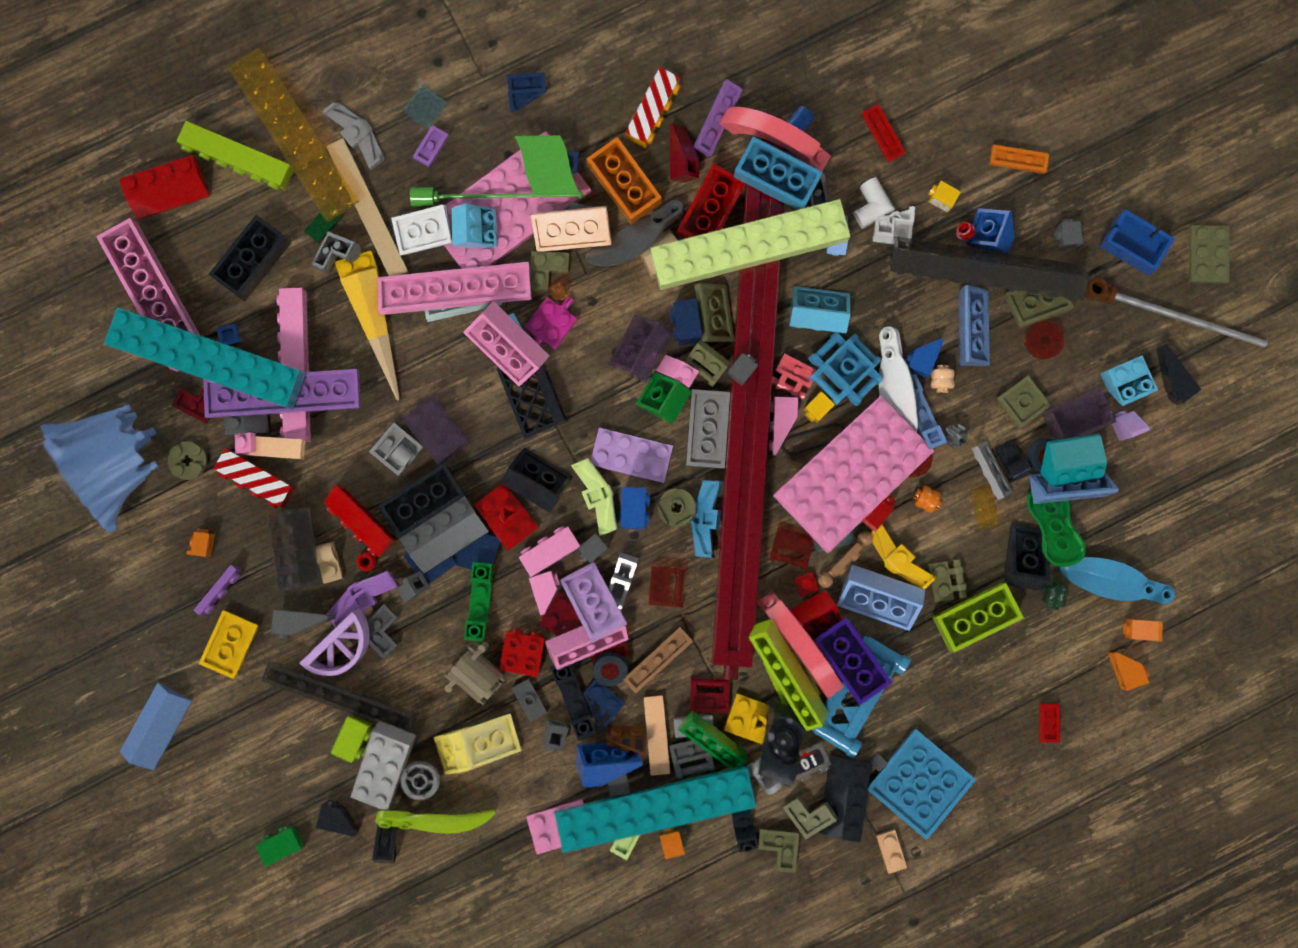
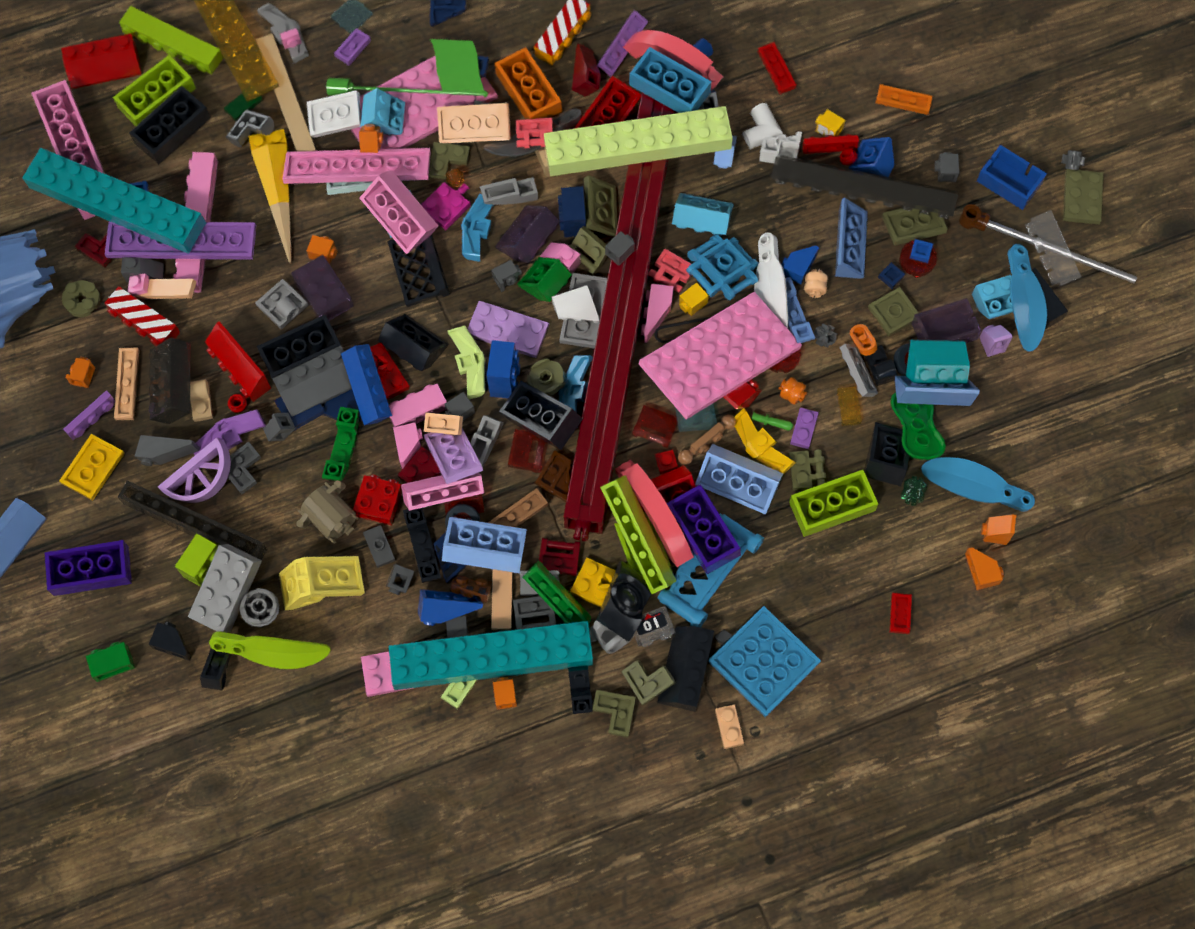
camera: 10 degrees right, 15 degrees down
none -> dark purple brick [45,540,132,596]
none -> lime brick [113,55,196,126]
none -> light nougat tile [114,348,139,420]
none -> bright pink plate [280,28,301,49]
none -> orange brick [306,235,337,265]
none -> blue brick [341,344,392,425]
none -> orange brick [359,124,384,153]
none -> light nougat plate [424,413,463,435]
none -> light blue slope [442,517,527,573]
none -> dark azure plate [461,194,494,262]
none -> light grey slope [480,177,538,205]
none -> dark grey brick [492,260,522,292]
none -> black brick [499,381,583,450]
none -> coral plate [516,118,553,149]
none -> reddish brown wing [534,450,571,502]
none -> white slope [552,285,599,323]
none -> bright green piece [751,411,793,431]
none -> medium lavender plate [790,408,818,449]
none -> red plate [802,134,859,154]
none -> orange plate [850,324,878,356]
none -> dark blue plate [878,263,905,289]
none -> blue plate [910,239,933,263]
none -> dark azure plant [1008,244,1047,352]
none -> clear windscreen [1025,210,1081,286]
none -> dark grey gear [1061,150,1085,170]

